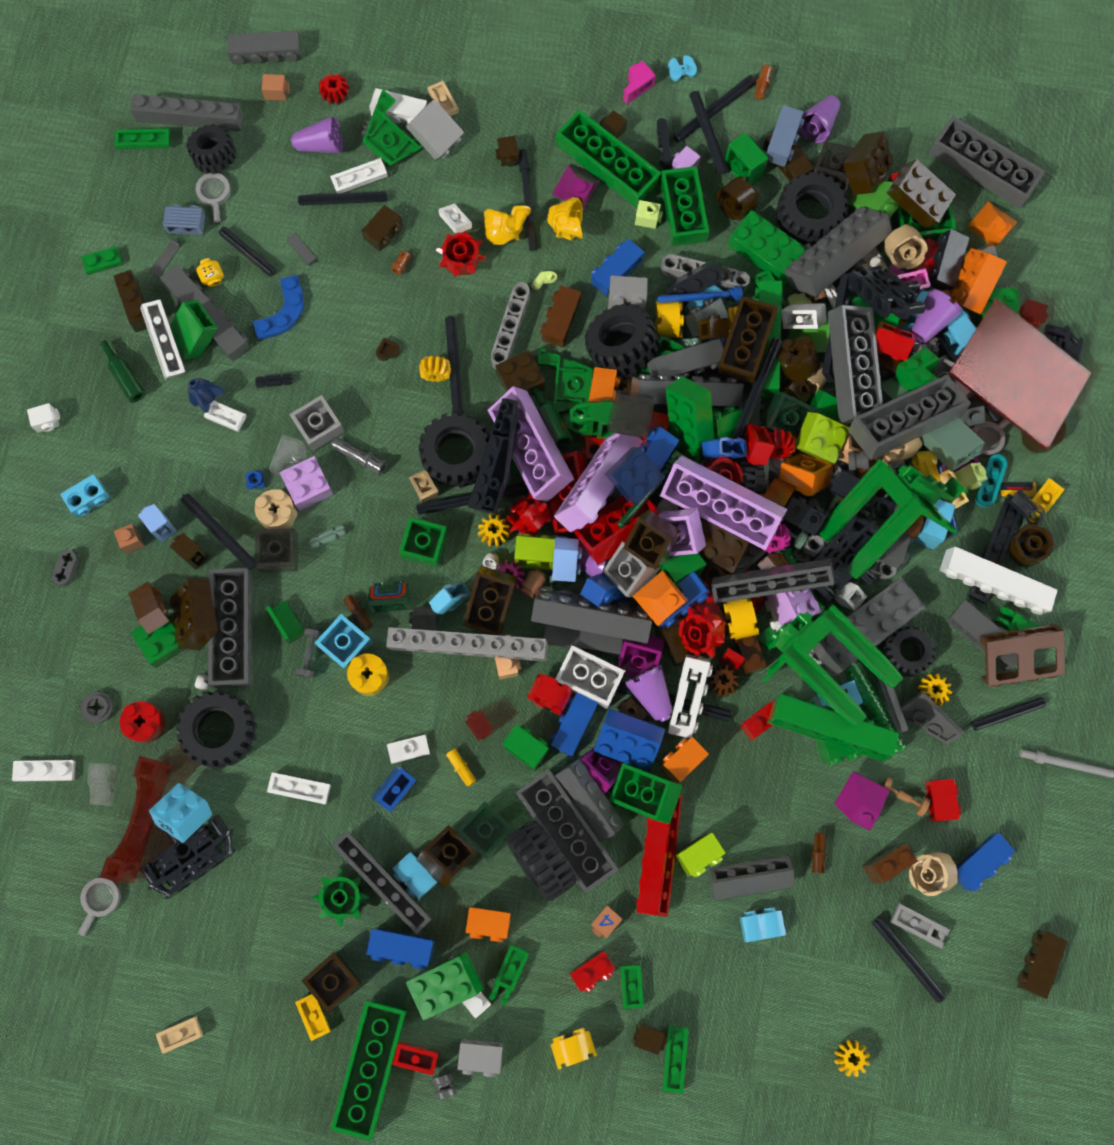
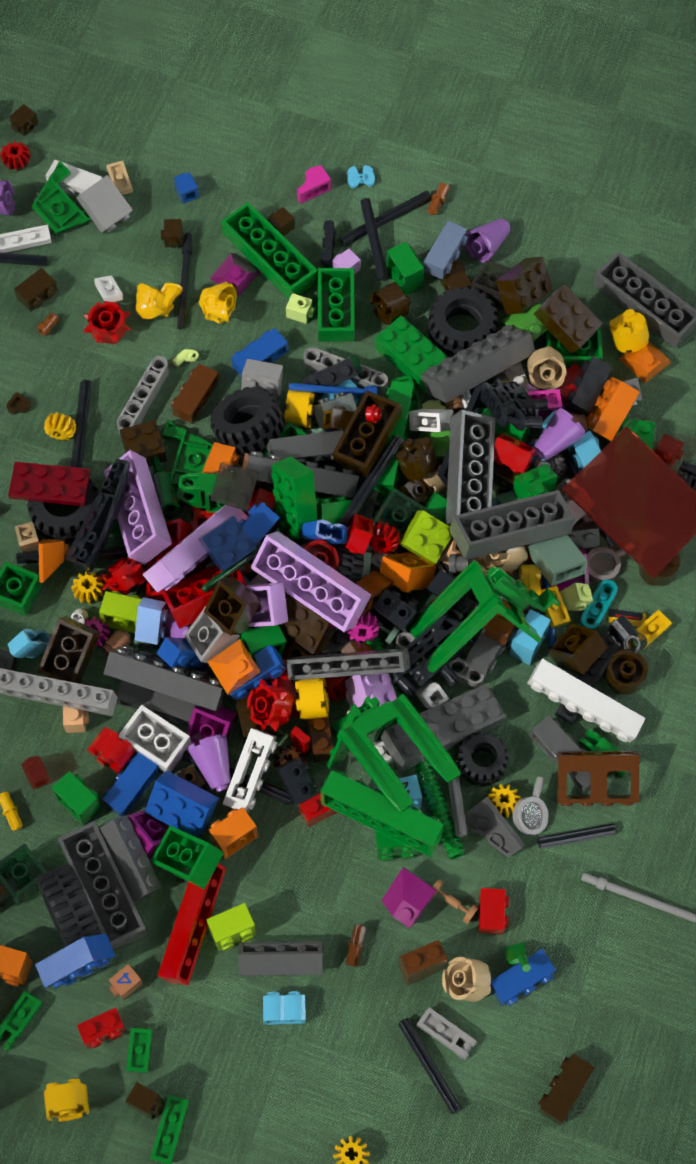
camera: 10 degrees right, 10 degrees down
none -> dark red plate [8,461,91,506]
none -> dark brown brick [9,104,39,136]
none -> brick [35,934,116,989]
none -> orange slope [39,539,69,582]
none -> blue brick [174,172,199,204]
none -> black brick [275,757,318,805]
none -> red plate [366,404,381,423]
none -> green piece [504,942,531,972]
none -> light grey piece [513,777,549,835]
none -> dark brown brick [548,624,607,674]
none -> yellow brick [609,309,650,353]

